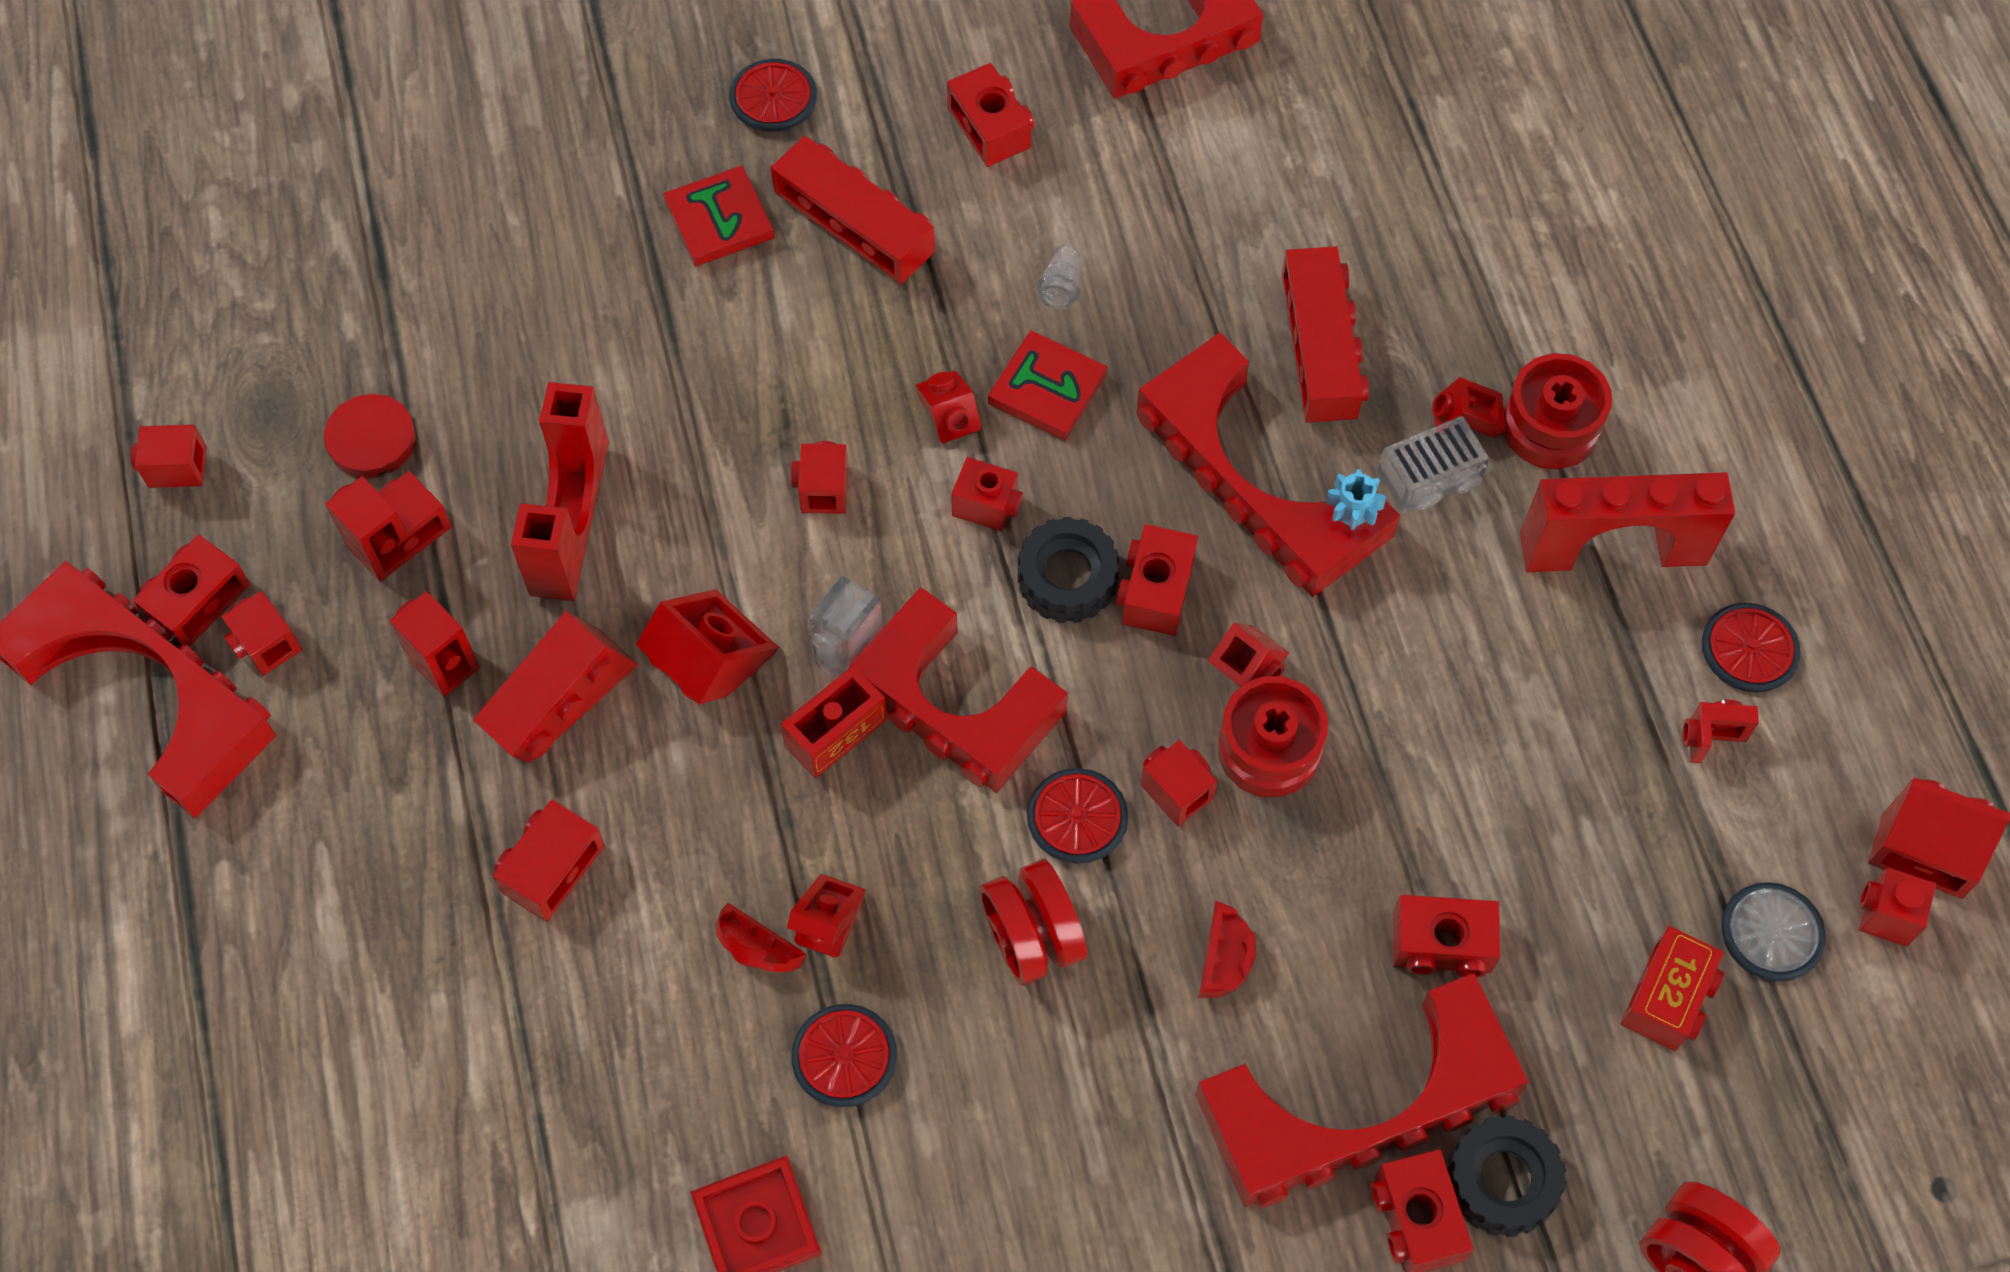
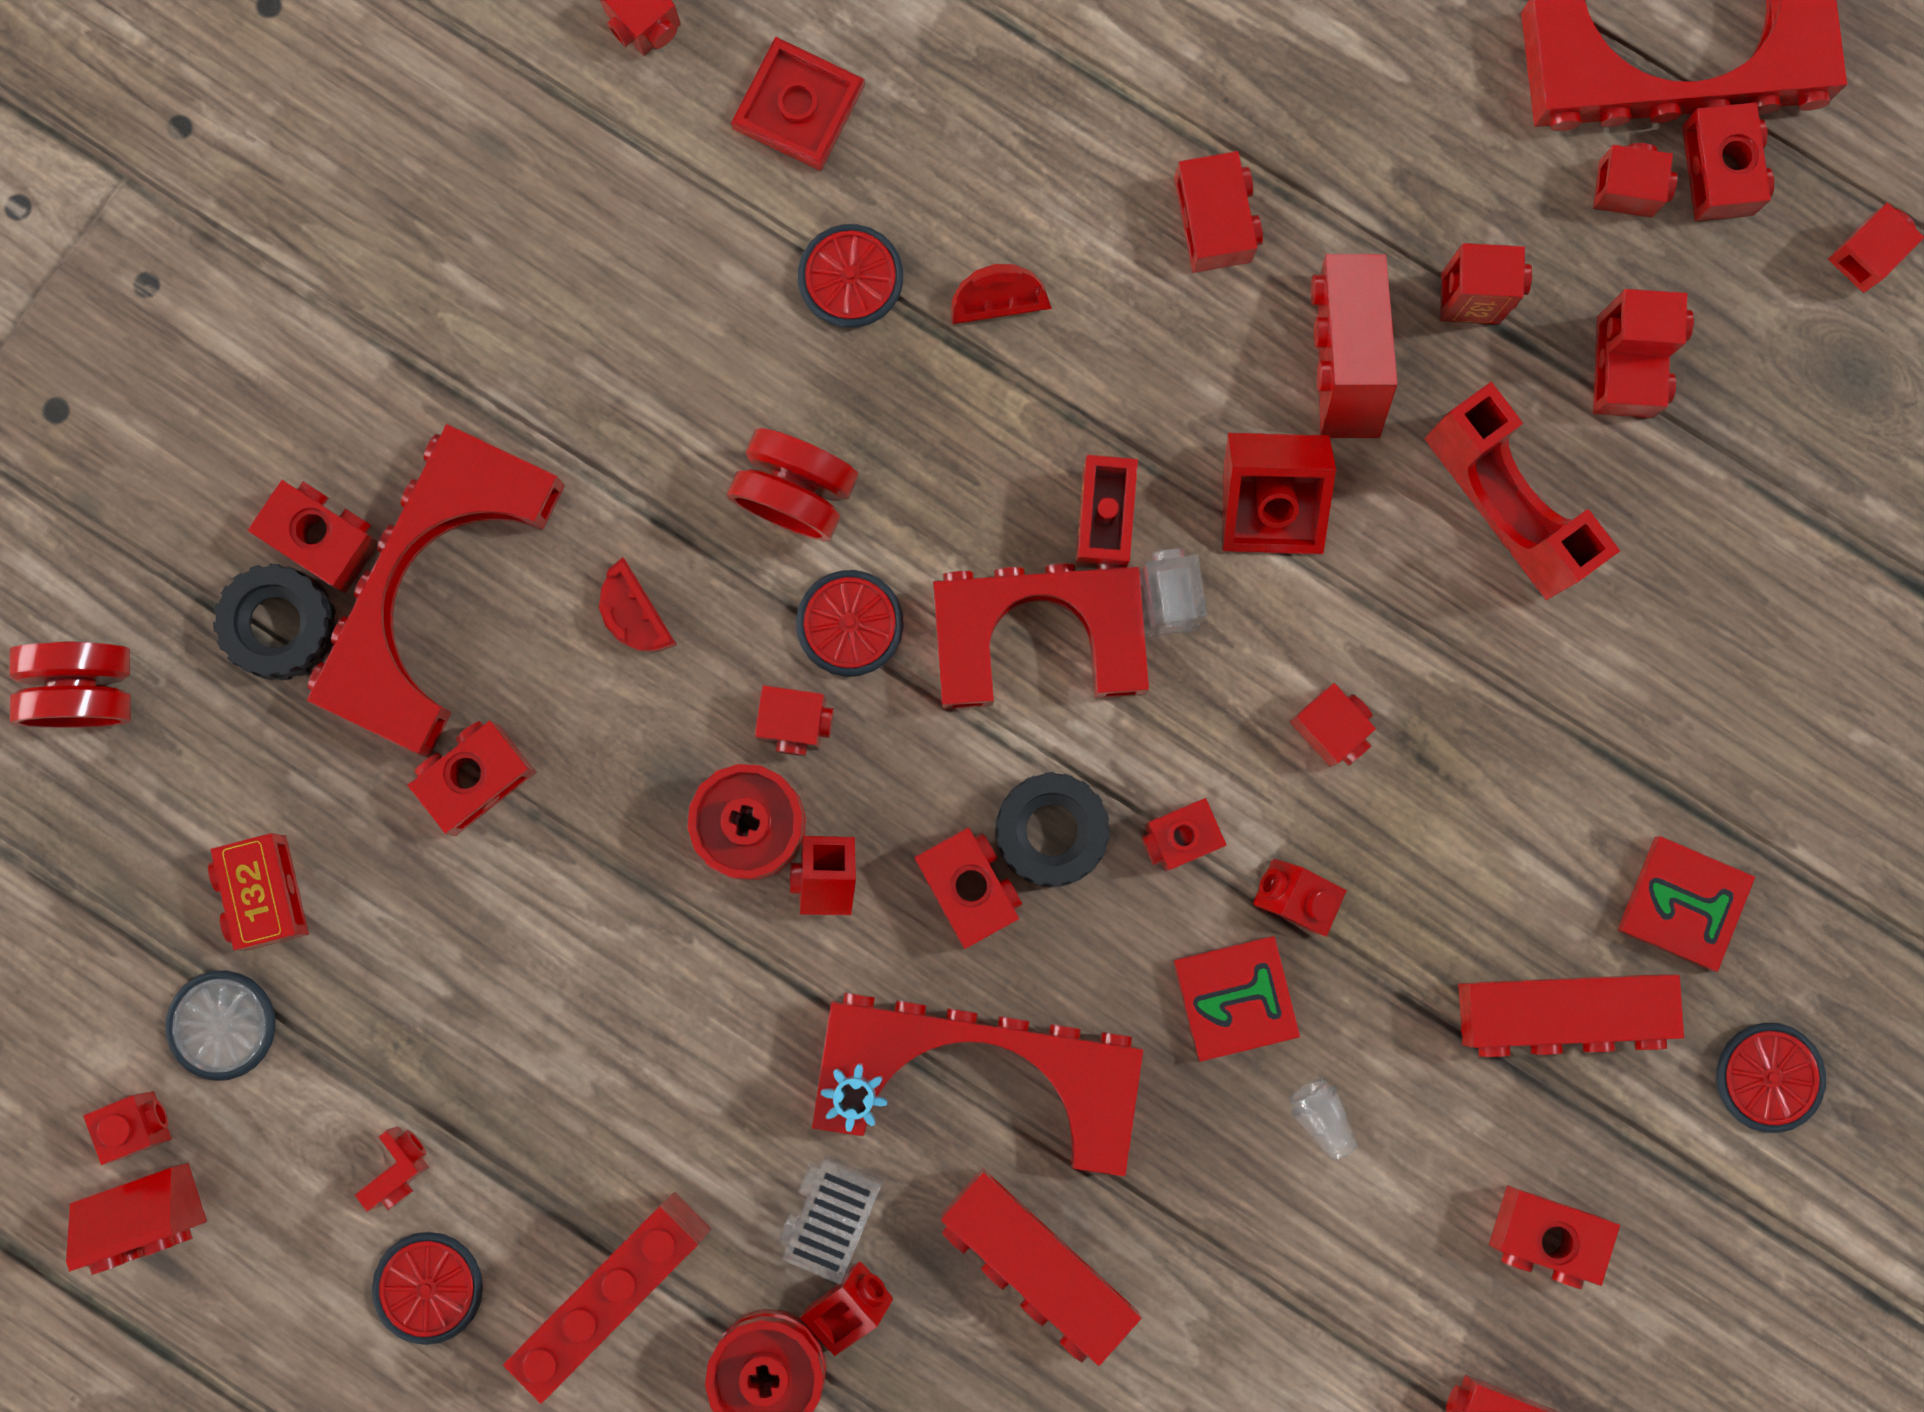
camera: 135 degrees right, 20 degrees up
red tile [323,393,416,479] -> none
red slope [787,874,866,957] -> none

